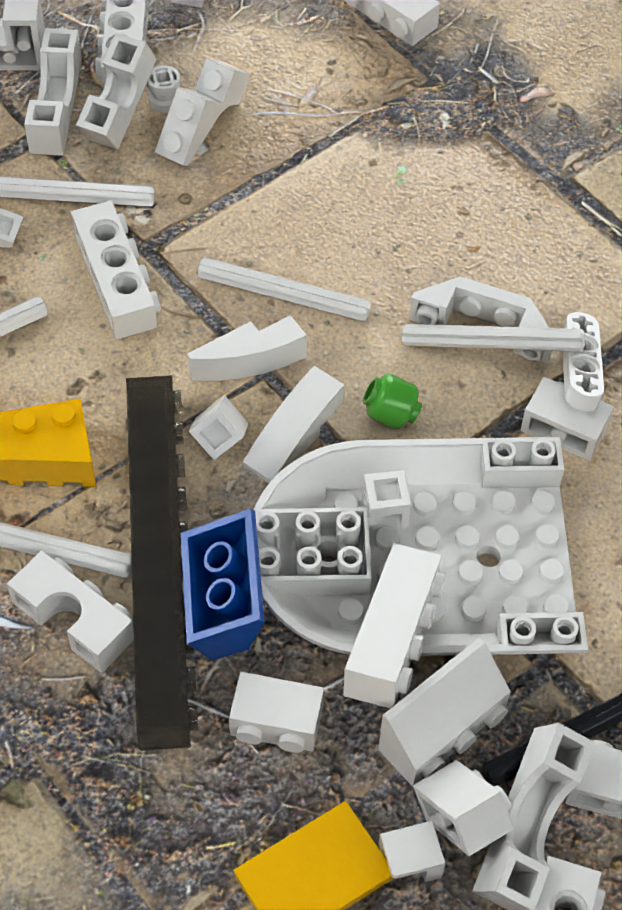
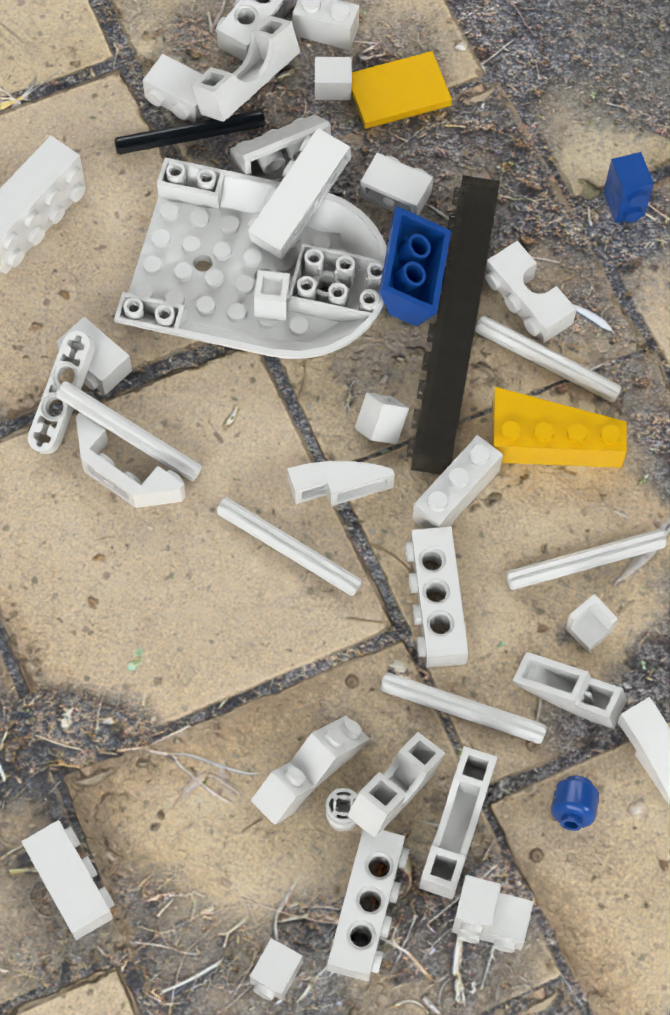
camera: 165 degrees left, 10 degrees up
white slope [243,366,344,483] -> none
bright green head [363,373,422,430] -> none
white brick [413,760,514,856] -> none
none -> white brick [412,435,503,529]

